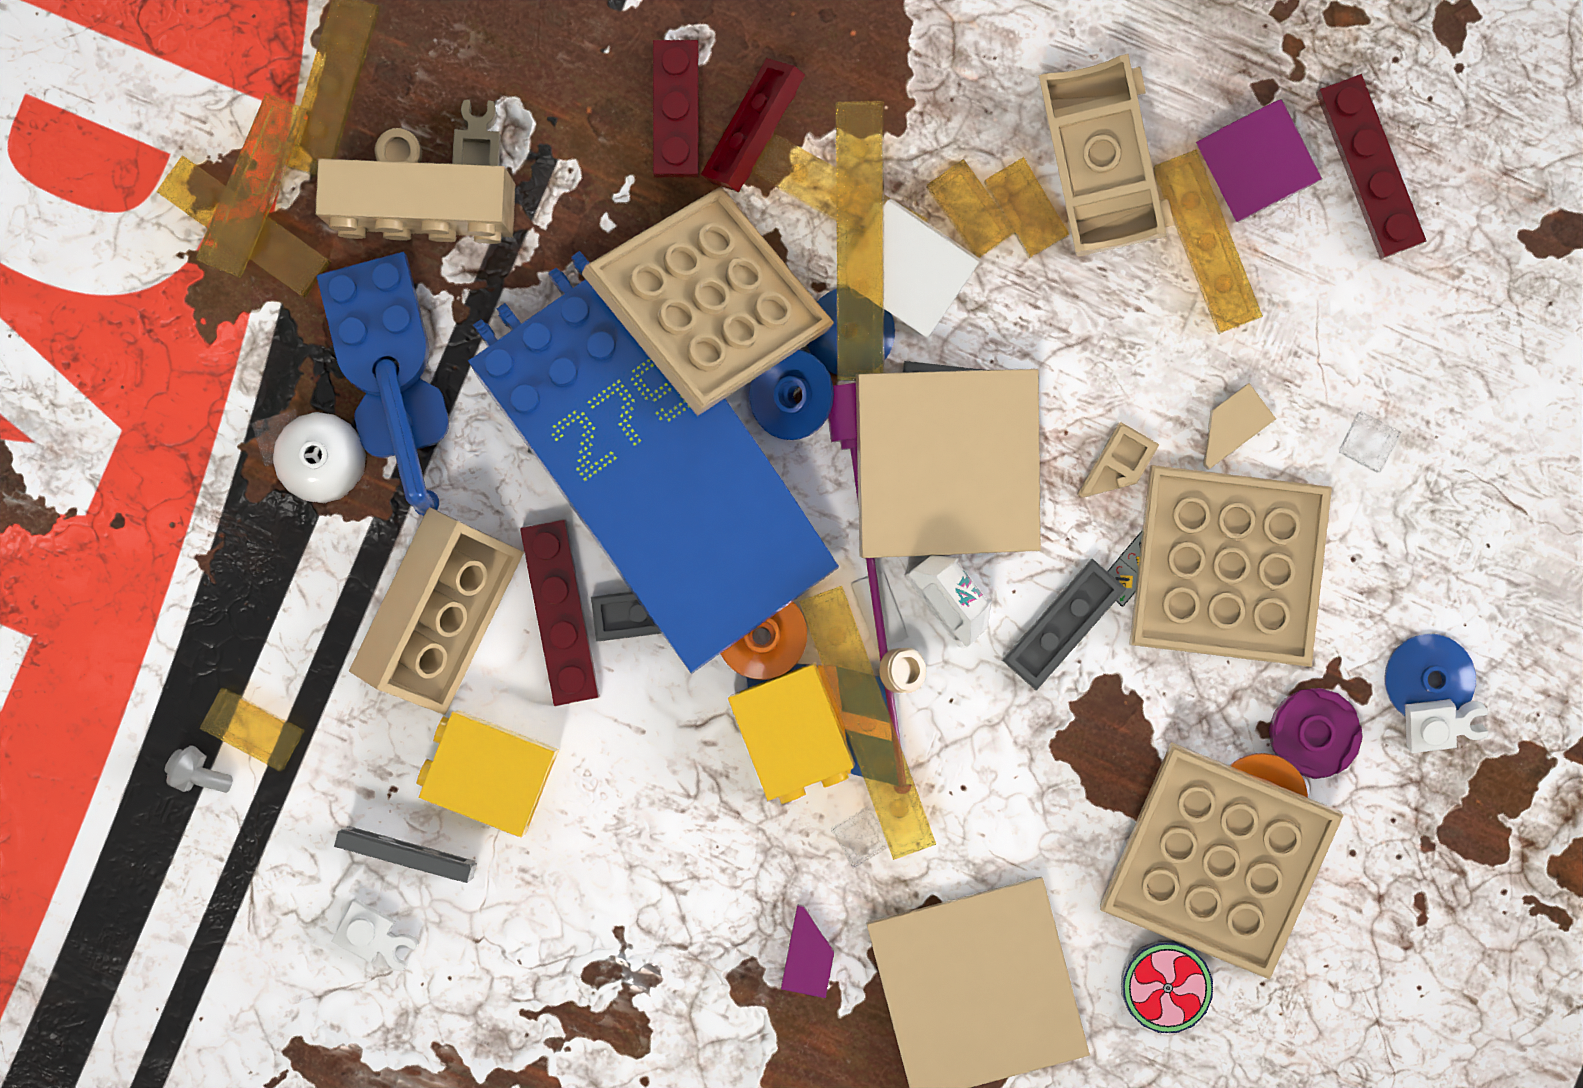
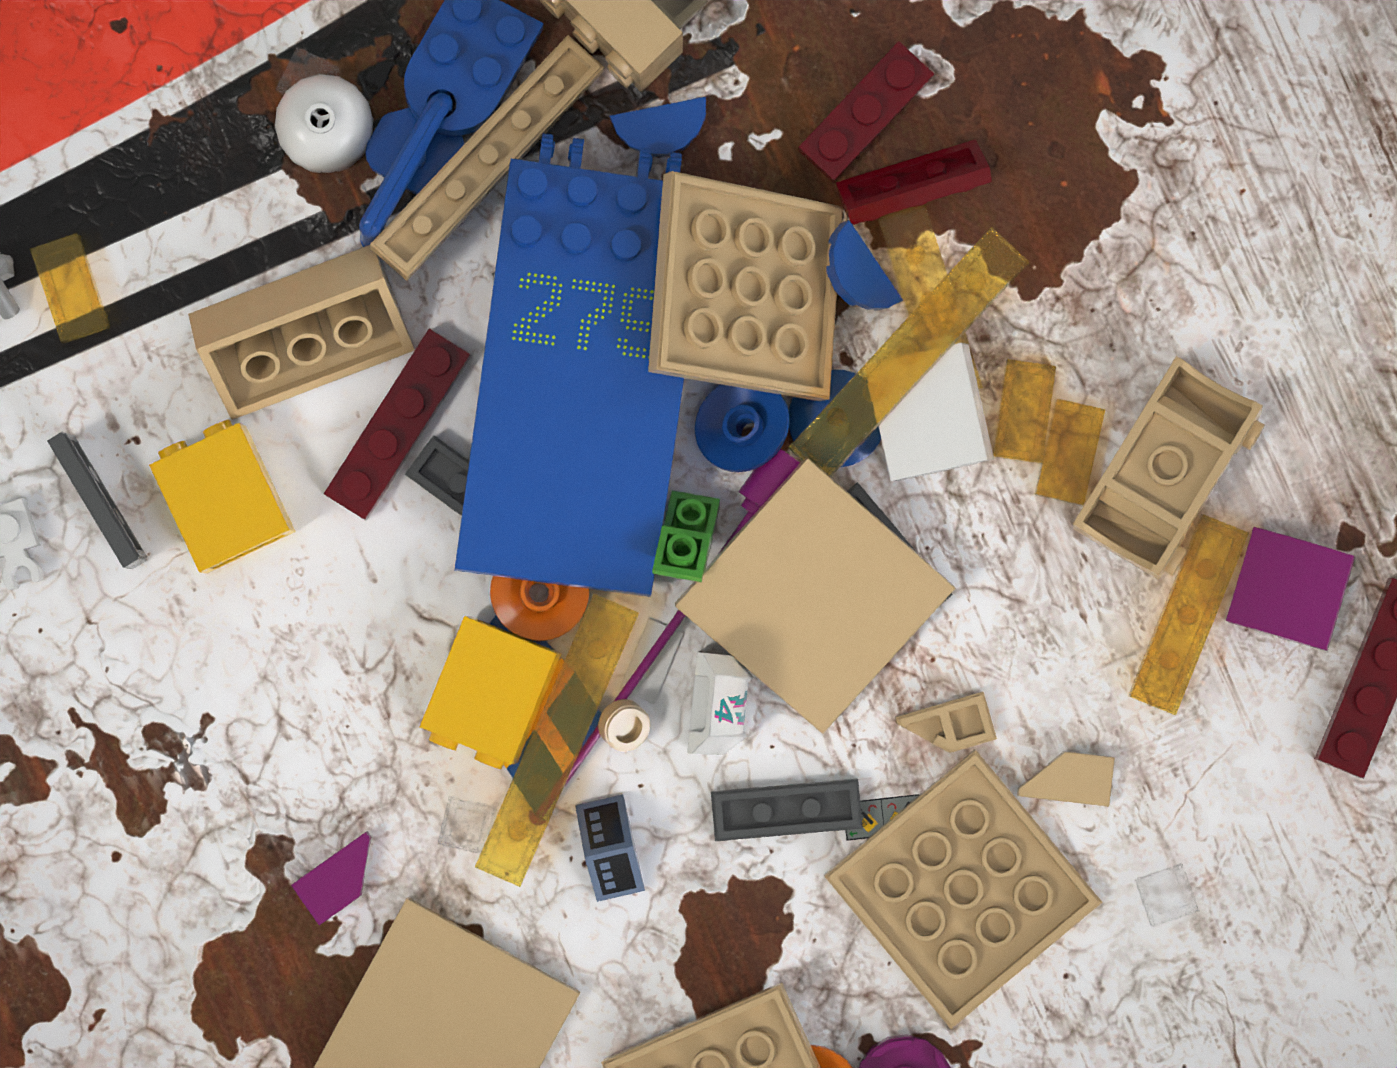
camera: 40 degrees right, 0 degrees up
none -> tan tile [370,35,604,281]
none -> slope [575,794,645,902]
none -> blue tile [610,97,706,157]
none -> bright green slope [652,490,720,582]
none -> blue tile [826,220,903,311]

